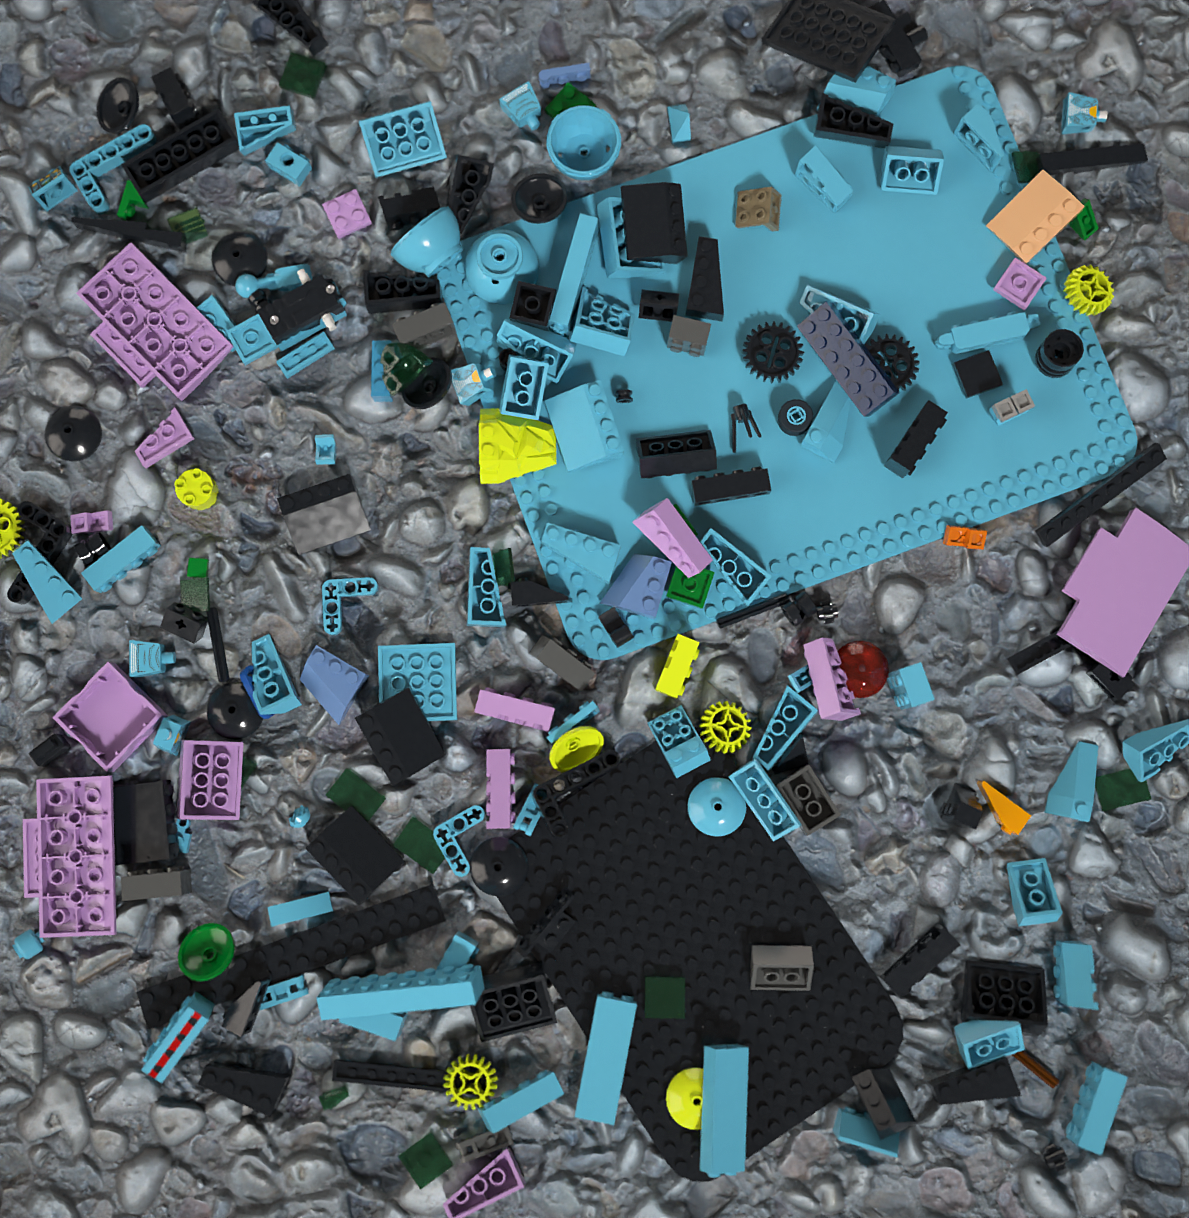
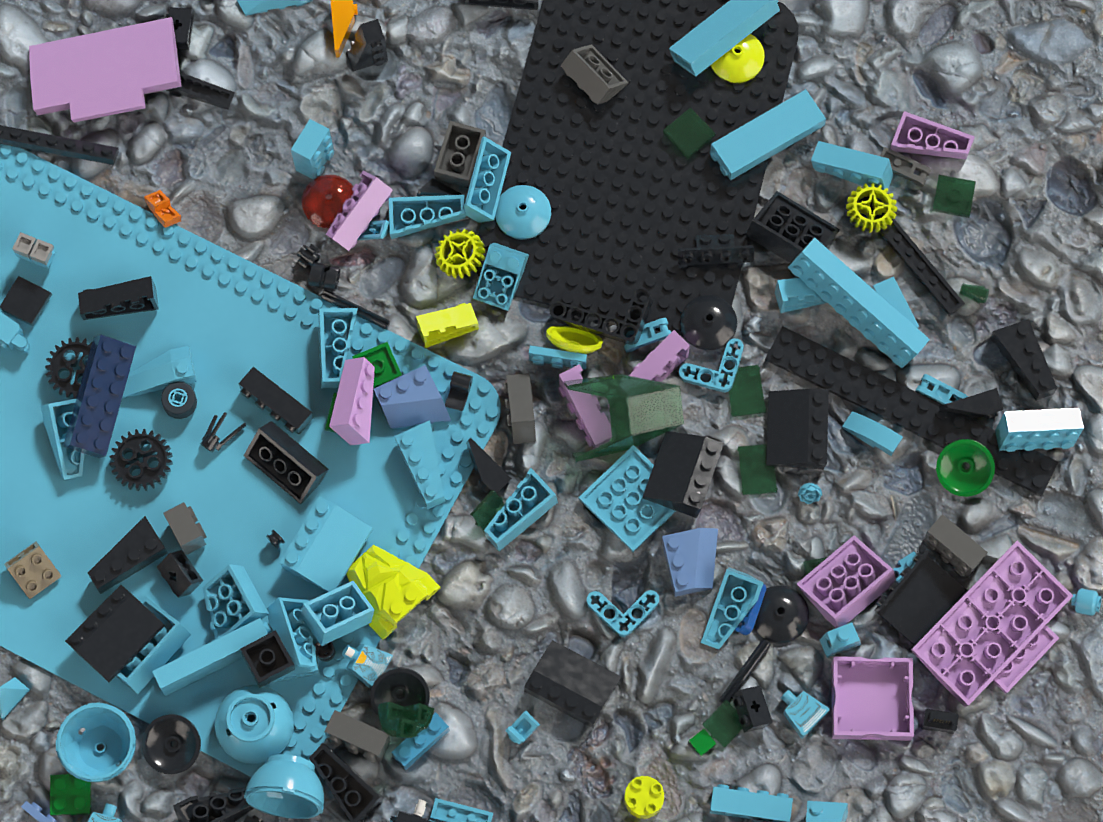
camera: 135 degrees left, 10 degrees down
none -> clear green windscreen [564,374,684,462]

